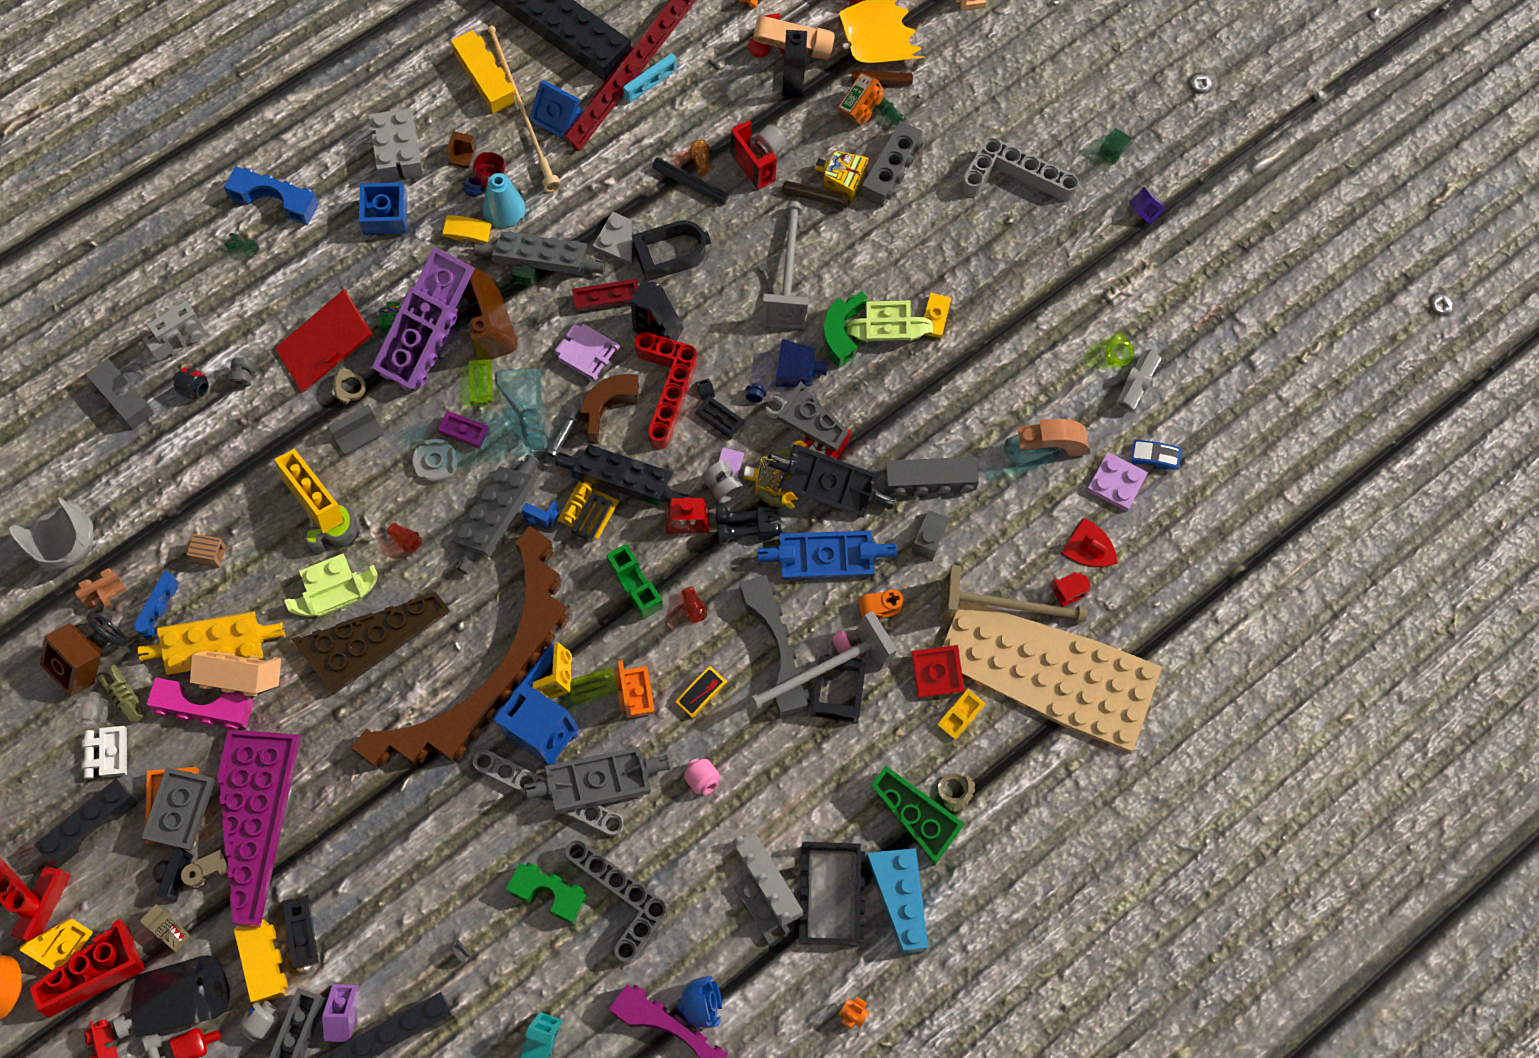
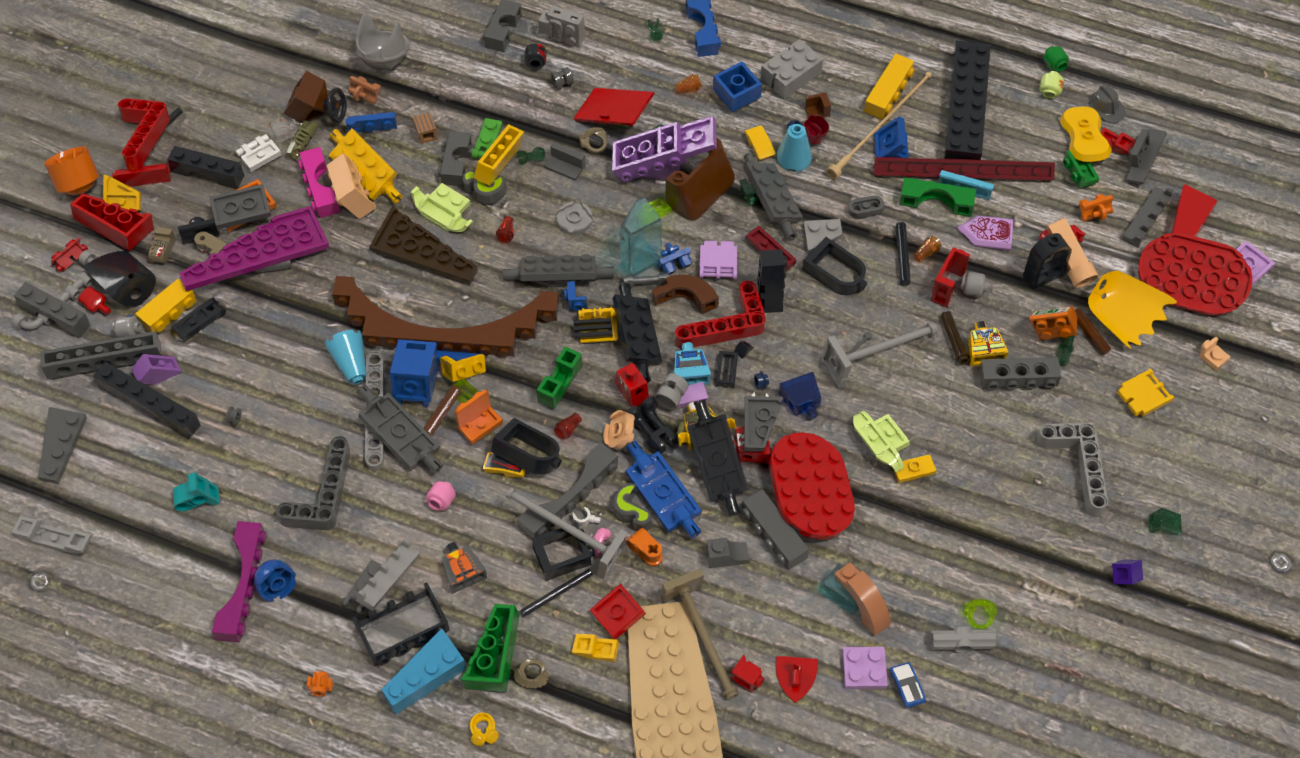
camera: 65 degrees right, 10 degrees down
magenta plate [438,411,489,449] -> none
green arch [506,862,587,925] -> none
green arch [823,291,868,368] -> none
none -> medium azure cone [325,330,366,385]
none -> reddish brown axle [423,385,462,436]
none -> dark grey arch [438,131,472,187]
none -> torso [442,542,487,594]
none -> yellow piece [470,712,499,746]
none -> bright green plate [472,118,503,159]
none -> black window [491,418,562,475]
none -> clear green arm [517,147,546,165]
none -> black bar [520,569,593,617]
none -> white piece [573,507,601,527]
none -> light nougat plate [604,410,635,450]
none -> dark grey animal [613,483,652,531]
none -> blue hips [656,243,692,275]
none -> medium azure torso [674,342,711,385]
none -> clear orange cone [675,74,702,94]
none -> red plate [769,432,855,540]
none -> dark grey plate [848,196,884,218]
none -> green arch [899,177,976,217]
none -> lavender tile [957,215,1013,250]
none -> yellow plate [1117,369,1175,417]

